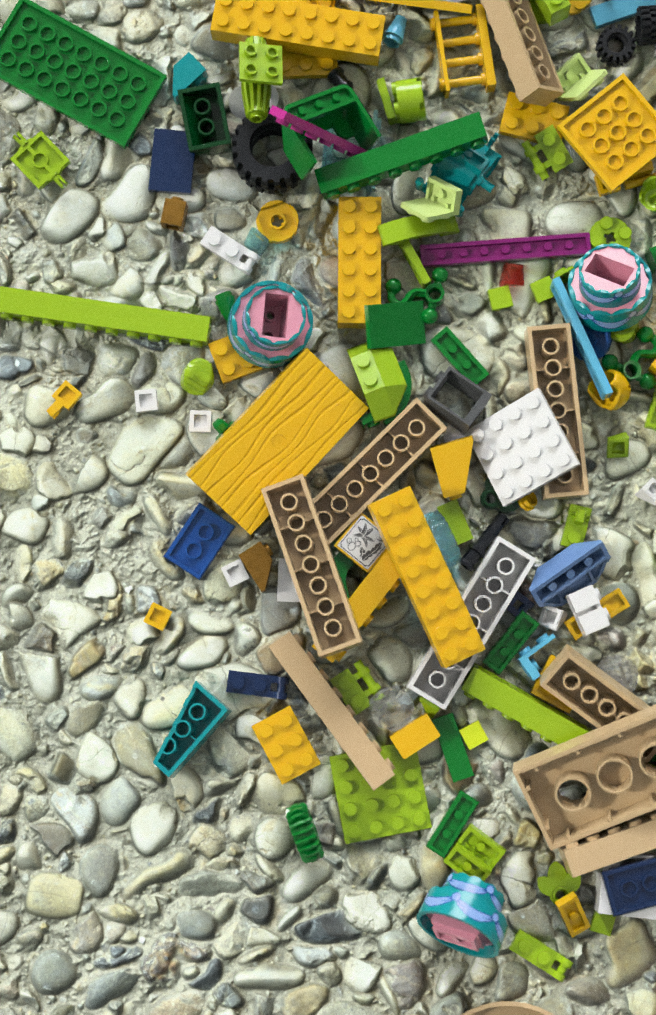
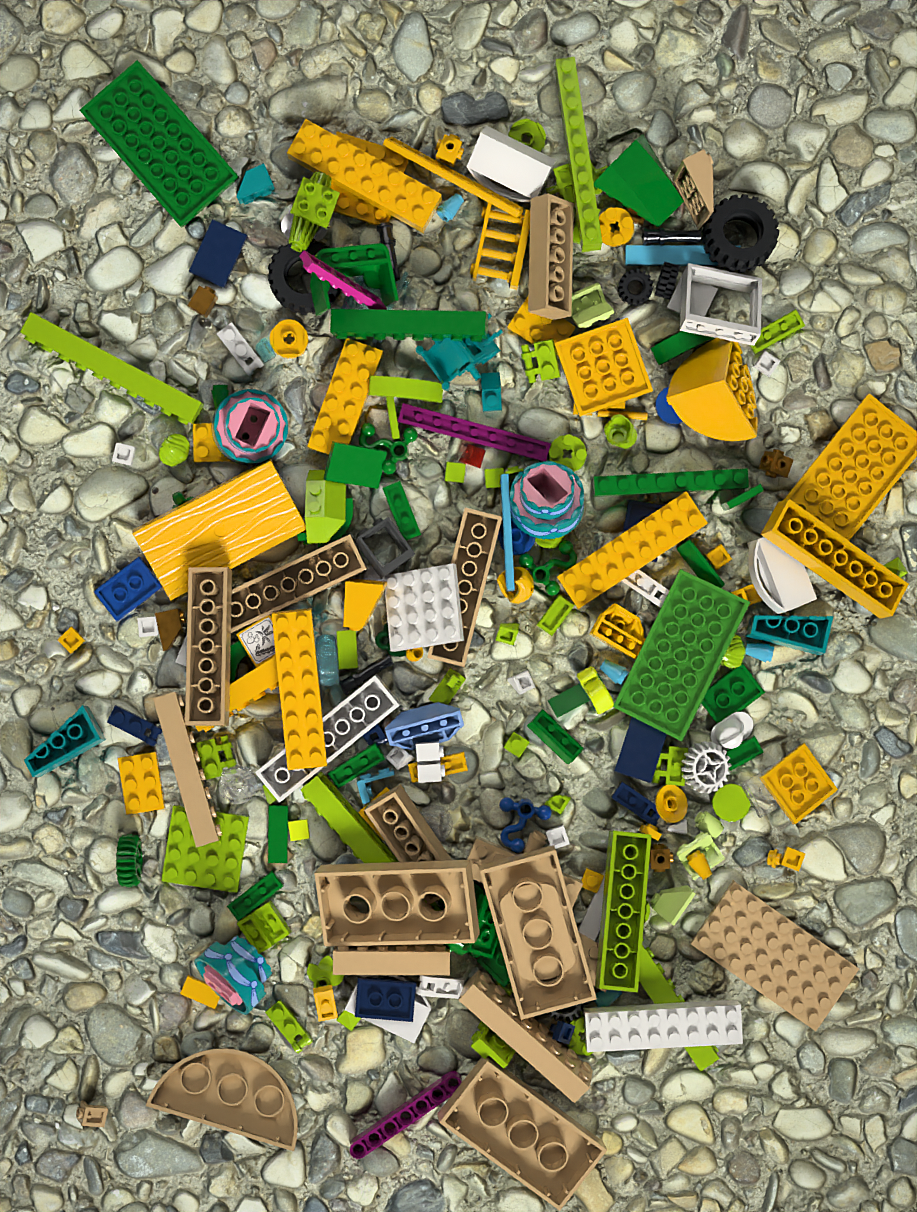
camera: 20 degrees right, 5 degrees up
lime plate [10,131,71,191] -> none
yellow plate [47,380,83,419] -> none
dark green slope [177,82,232,155] -> none
white plate [189,410,212,433] -> none
lime tile [376,77,397,125] -> none
yellow panel [389,713,440,759] -> none
lime brick [391,77,427,124] -> none
yellowish green bracket [400,176,463,223] -> none
none -> yellow tile [180,975,220,1009]
none -> teal slope [480,372,502,412]

